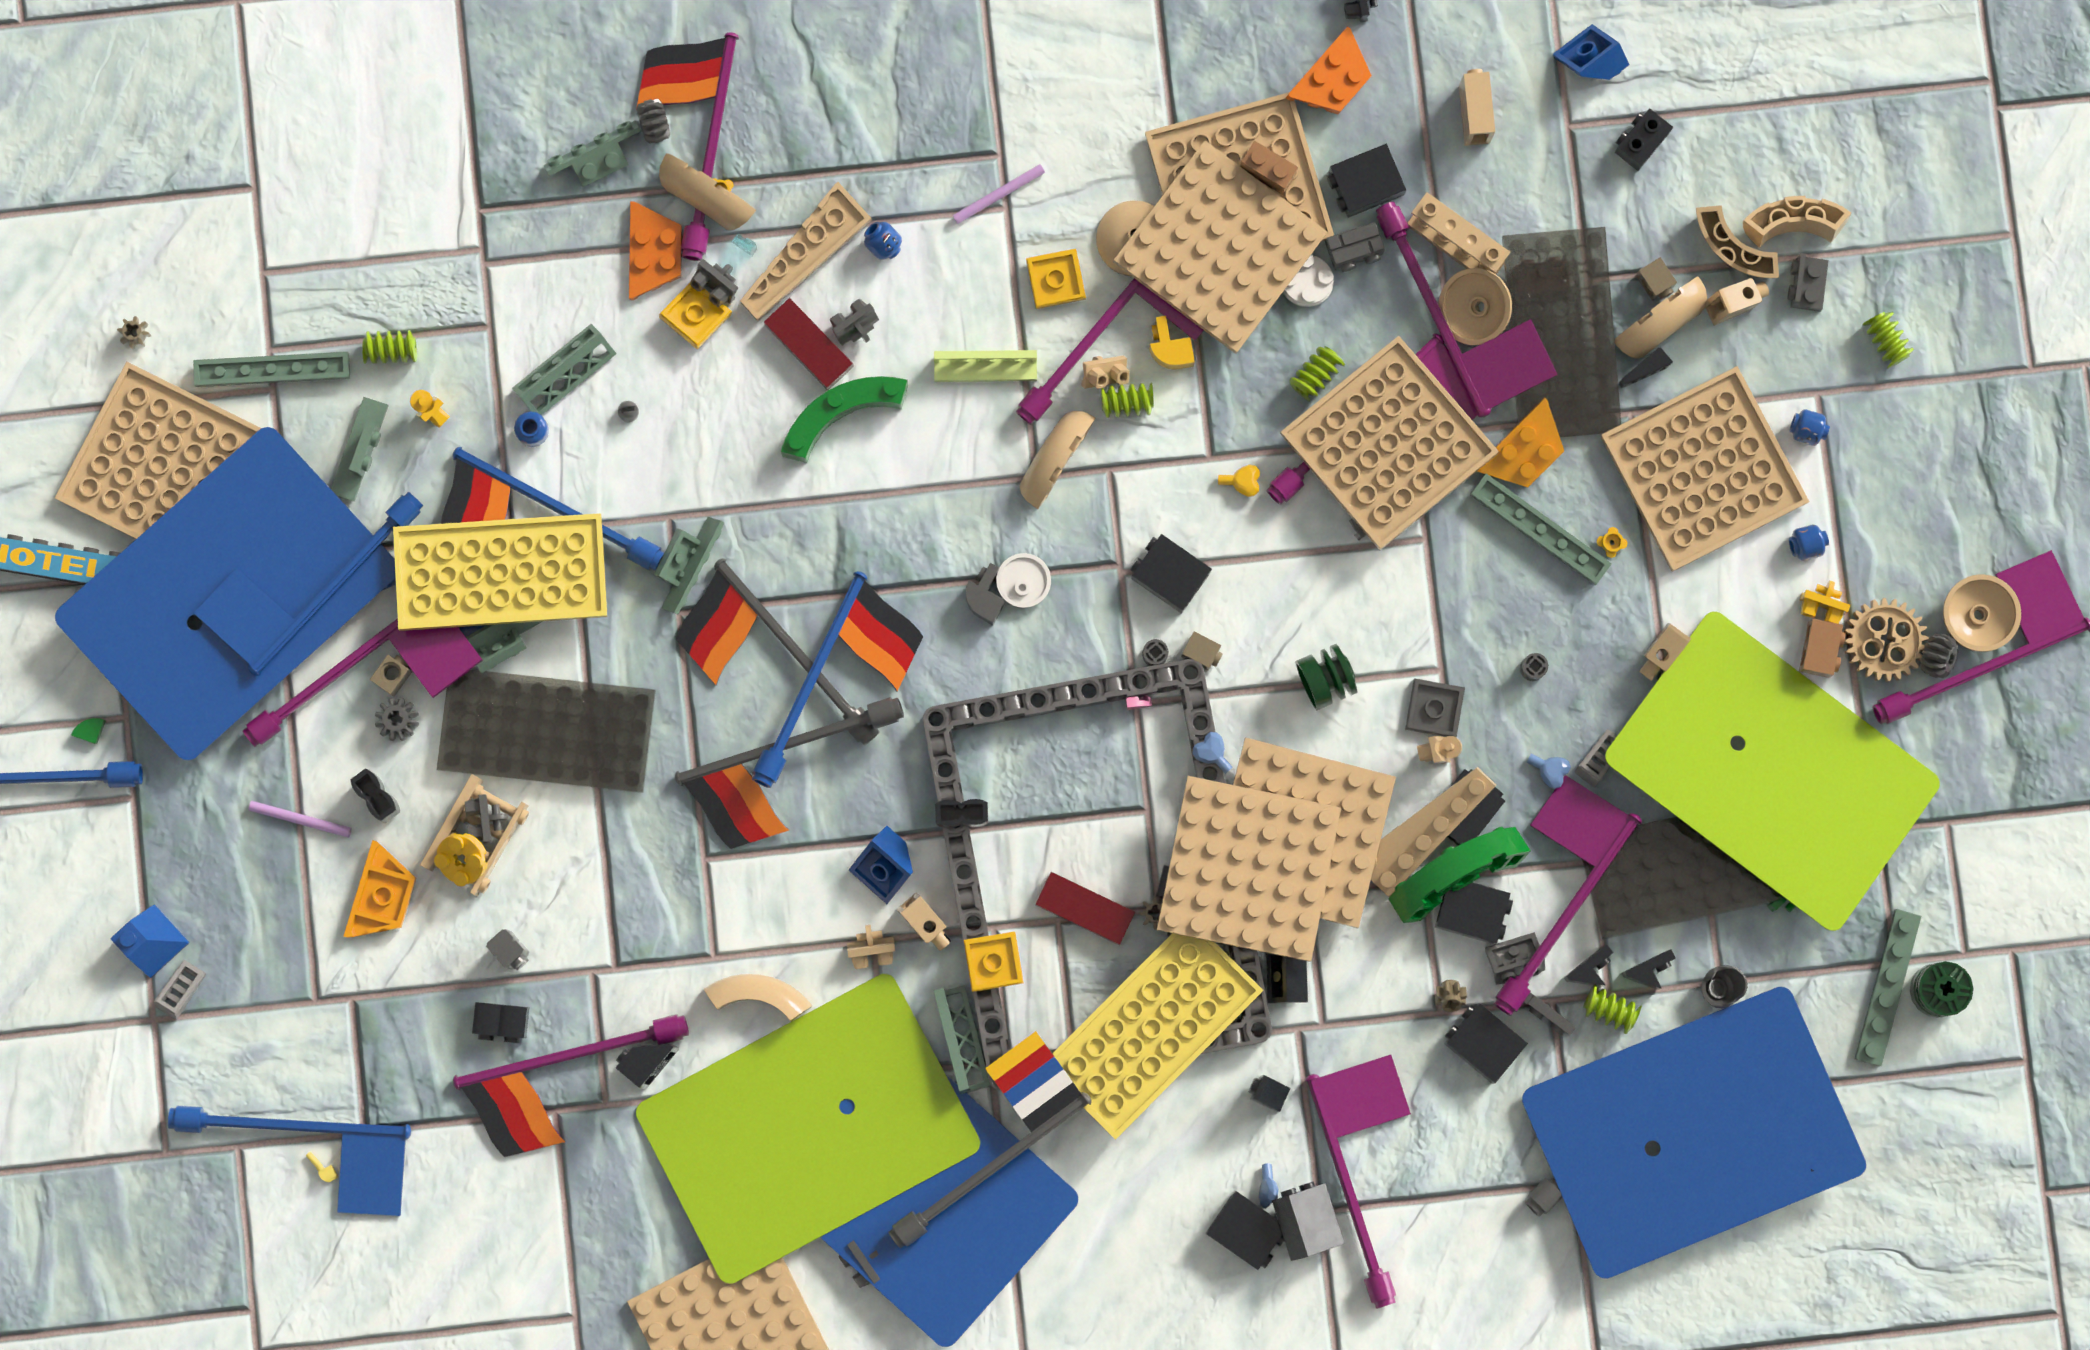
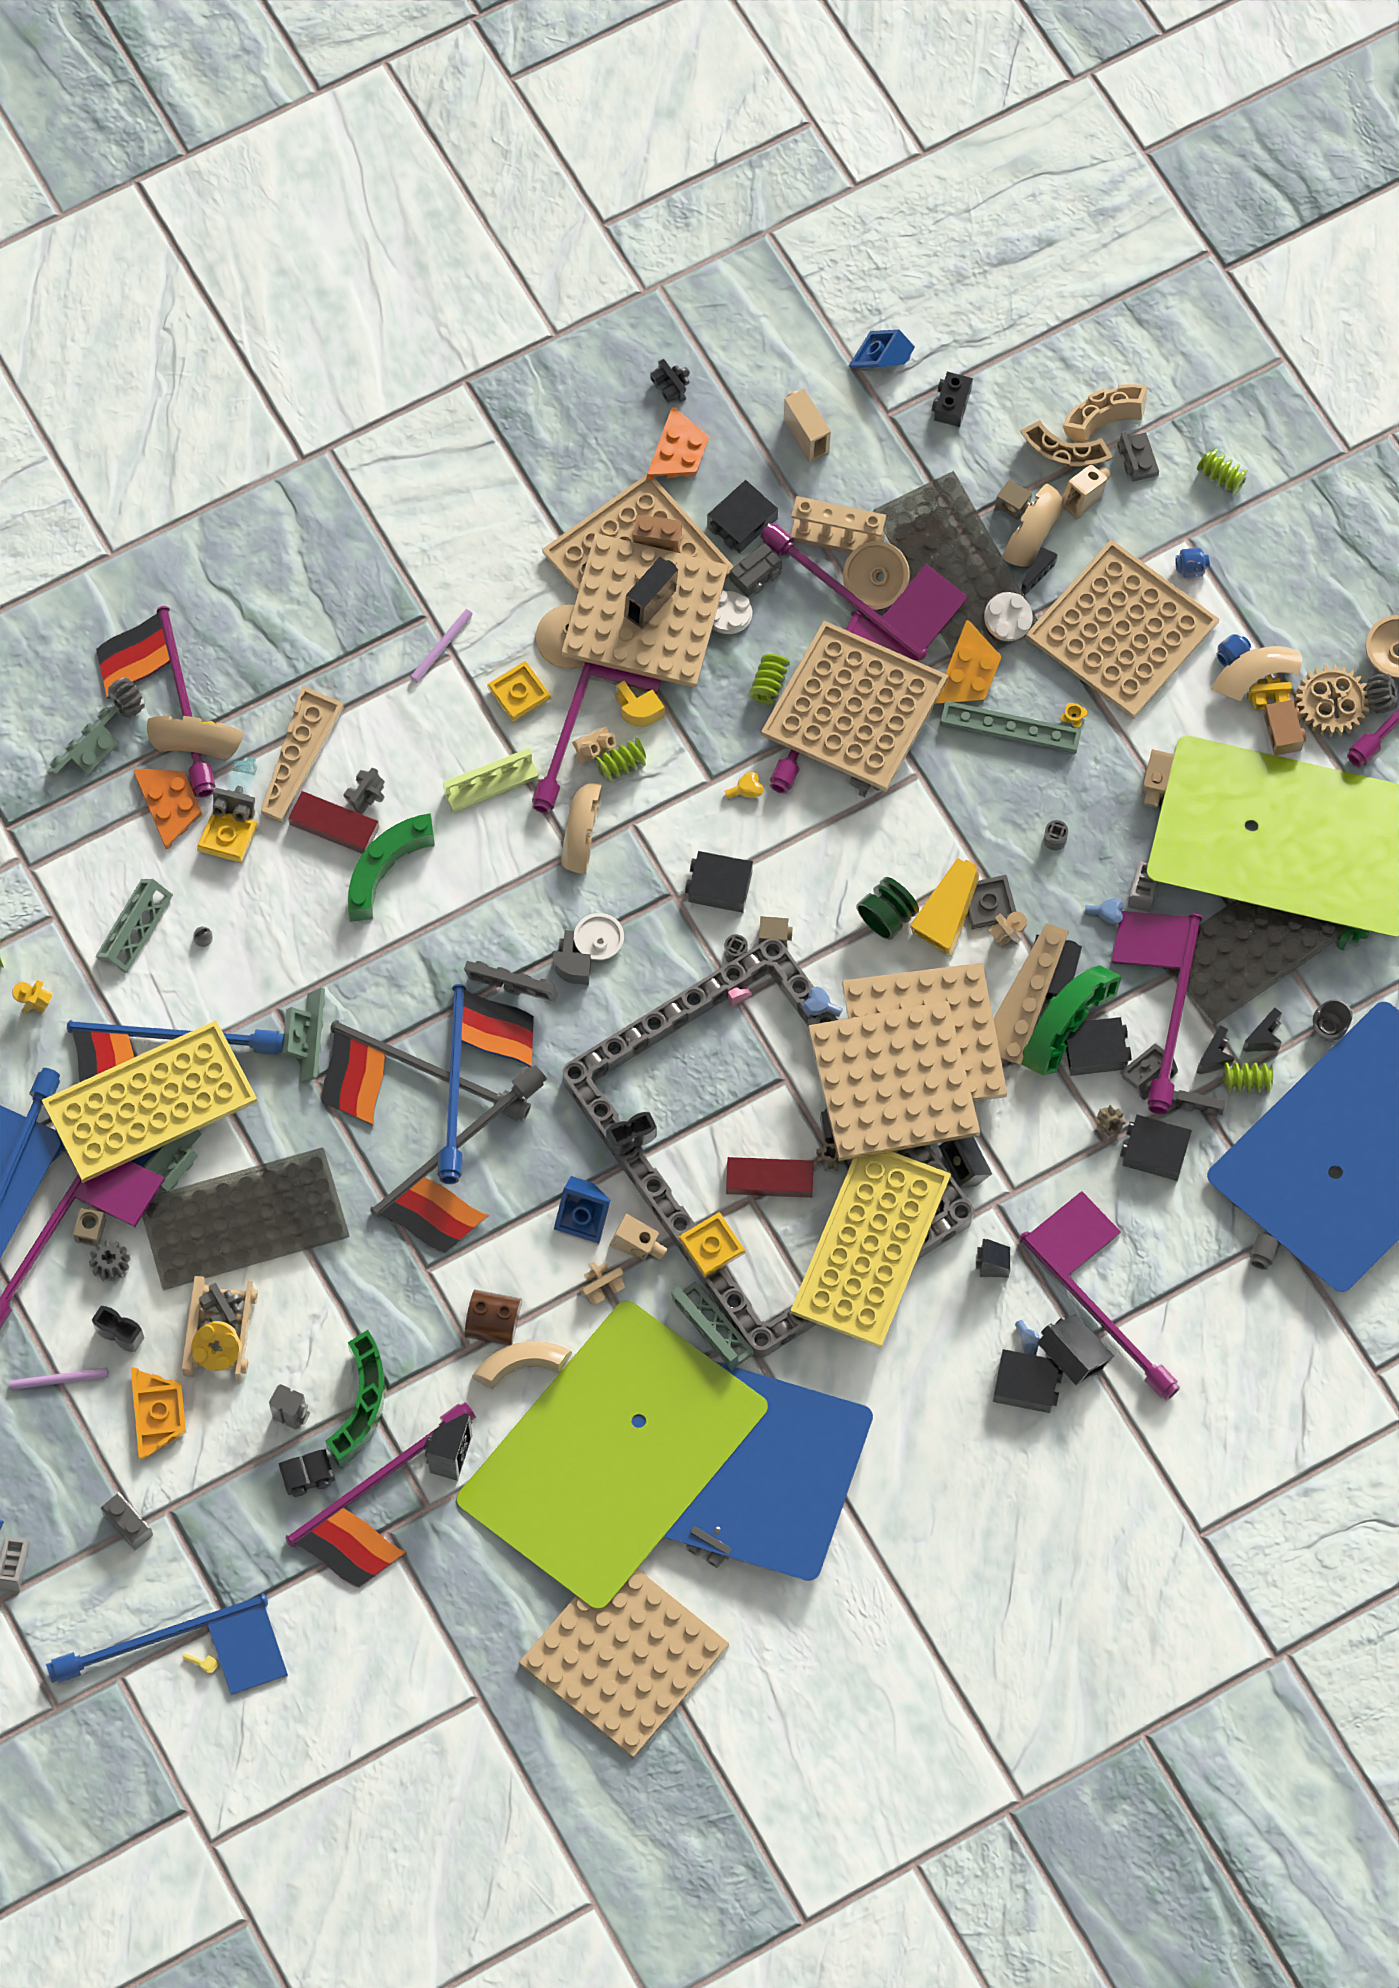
camera: 20 degrees left, 15 degrees down
blue head [514,411,549,447] -> none
blue head [864,222,902,260] -> none
flag [888,1031,1092,1249] -> none
none -> dark grey brick [100,1492,153,1551]
none -> green brick [325,1330,385,1468]
none -> dark grey hinge [464,961,558,1002]
none -> reddish brown brick [464,1289,522,1346]
none -> black brick [624,557,678,629]
none -> yellow slope [910,858,979,956]
none -> white piece [984,592,1033,641]
none -> tan brick [1211,646,1302,702]

